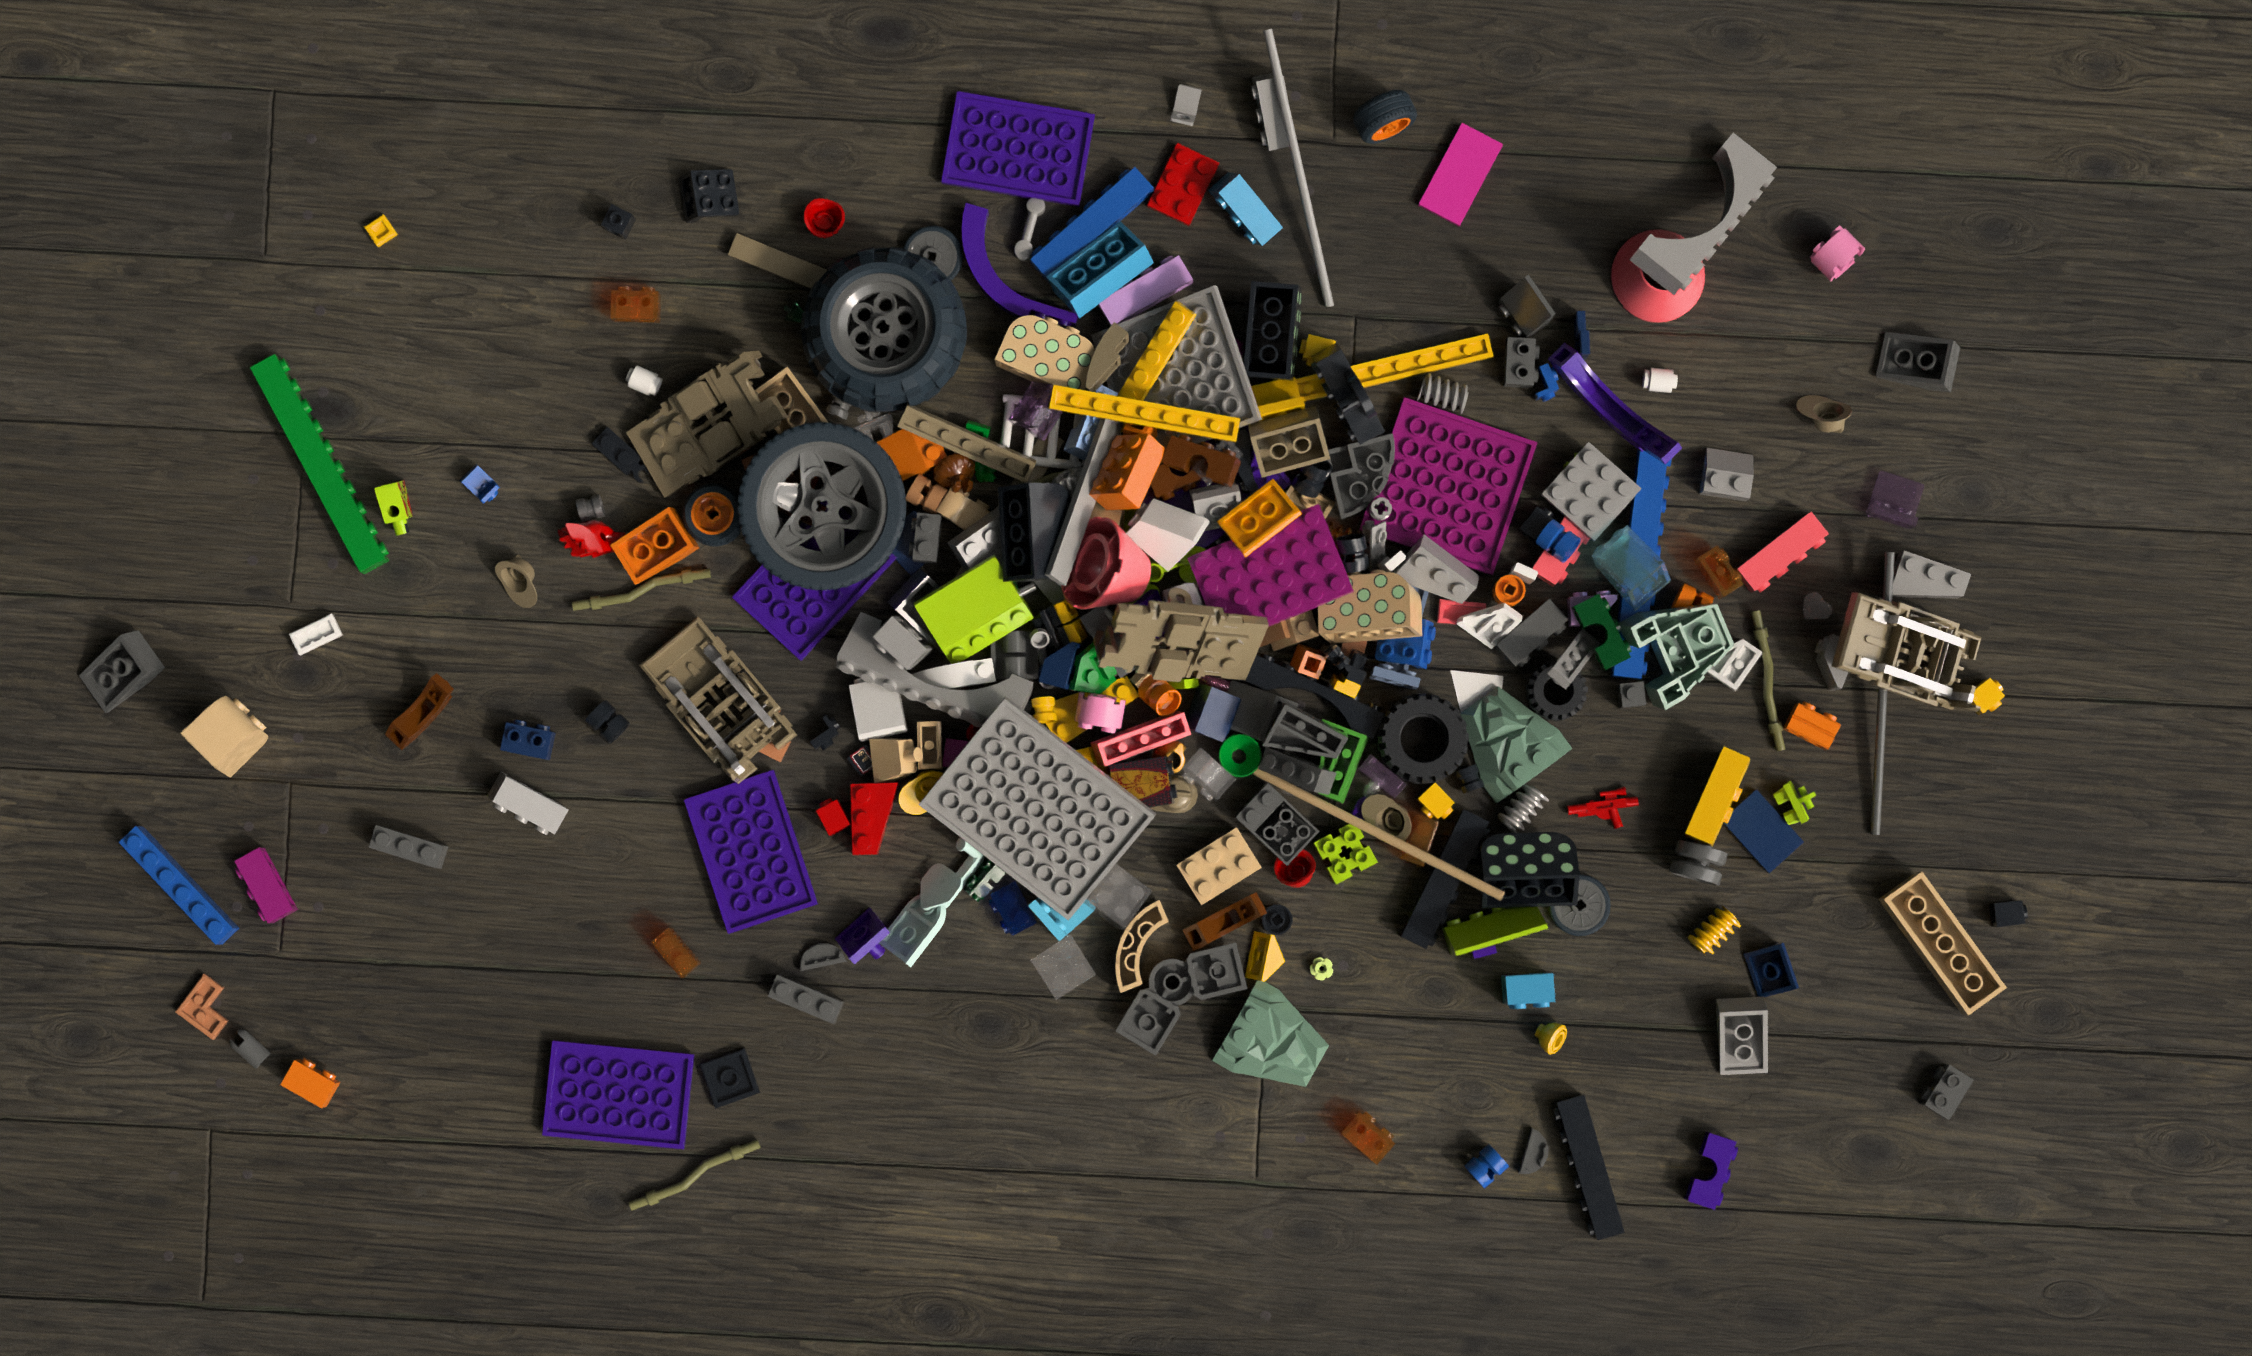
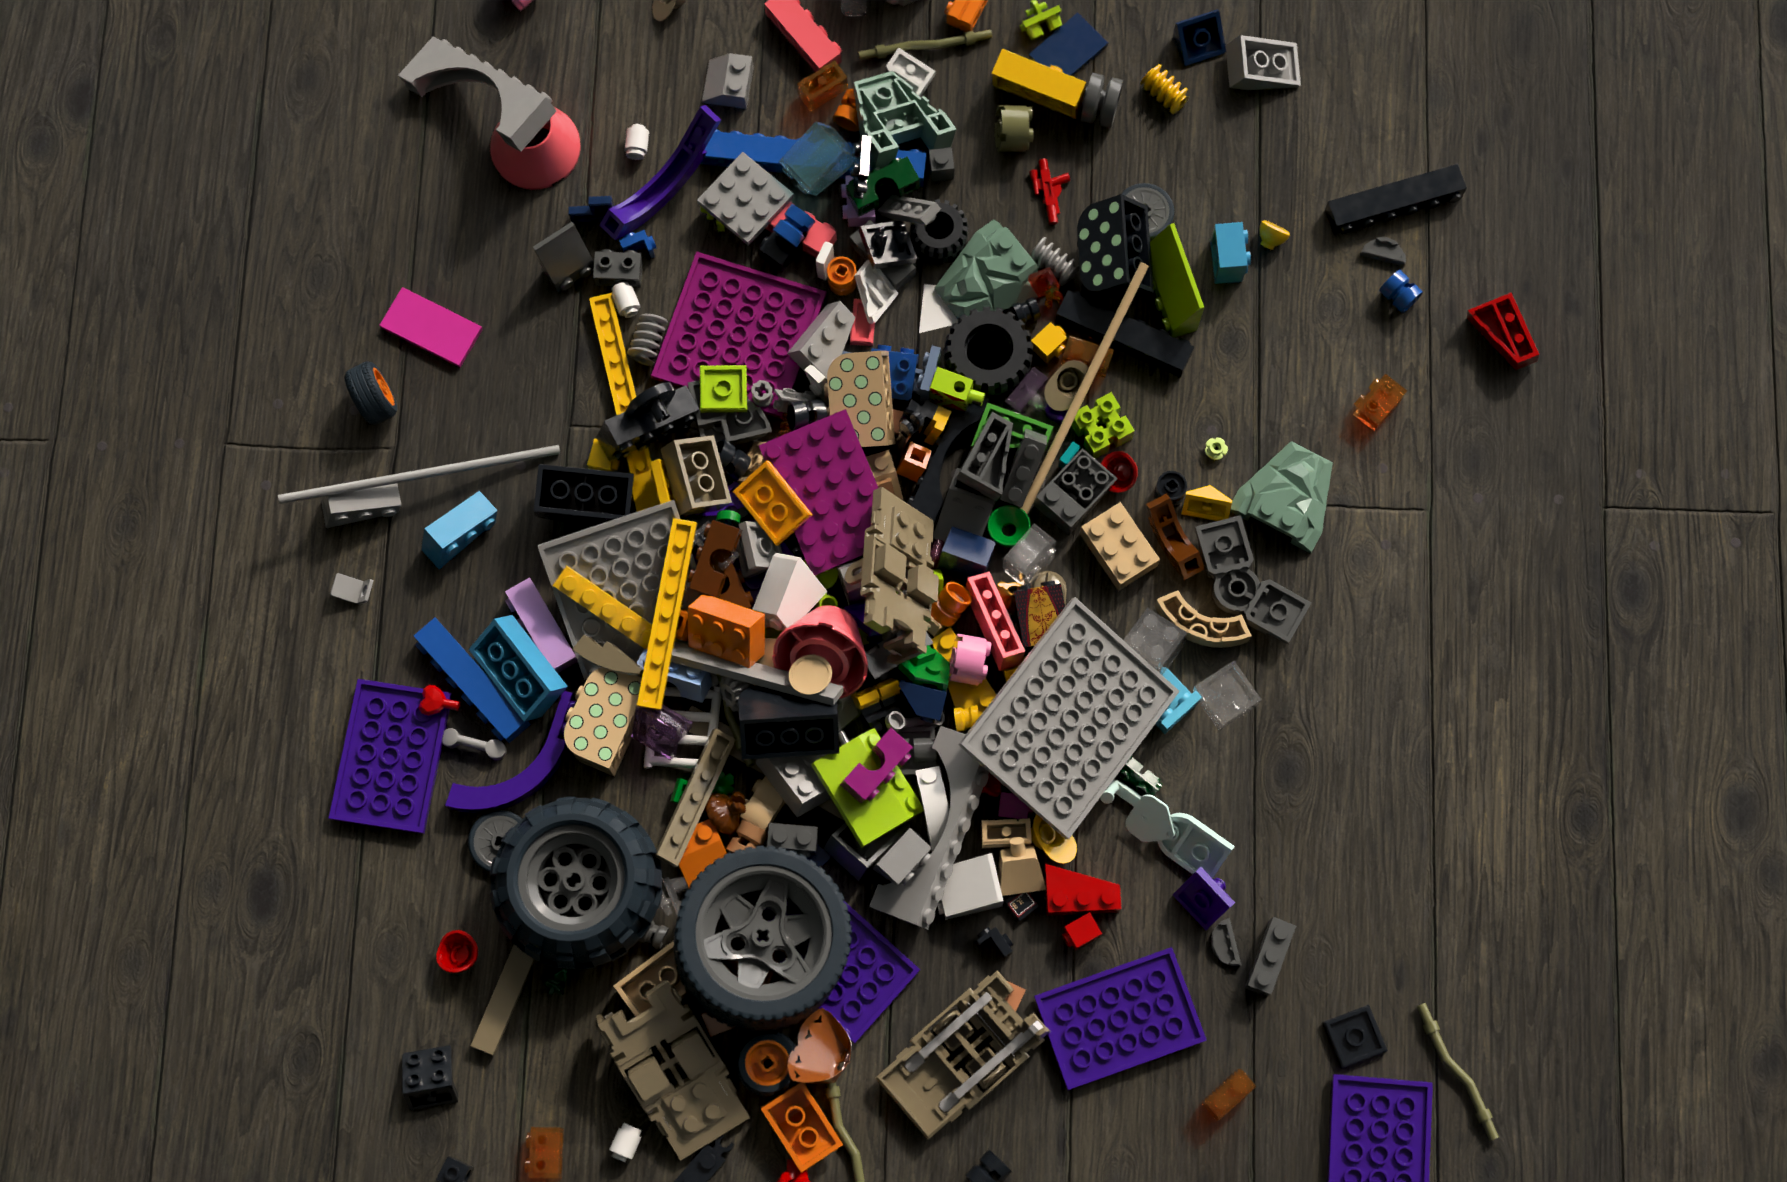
camera: 90 degrees left, 10 degrees down
clear blue bracket [989,881,1038,936] -> none
red plate [1147,143,1219,227] -> none
dark purple arch [1684,1132,1738,1210] -> none
none -> red rock [419,685,460,716]
none -> white brick [611,282,640,318]
none -> lime tile [700,365,747,413]
none -> green tile [716,510,741,527]
none -> dark orange piece [788,1008,851,1083]
none -> tan piece [789,655,832,694]
none -> magenta arch [839,728,913,804]
none -> black plate [851,135,871,199]
none -> black plate [859,221,917,269]
none -> lime torso [930,367,985,411]
none -> olive brick [995,105,1033,152]
none -> clear red plate [1028,267,1063,309]
none -> teal tile [1058,442,1080,469]
none -> red wedge [1466,292,1539,370]

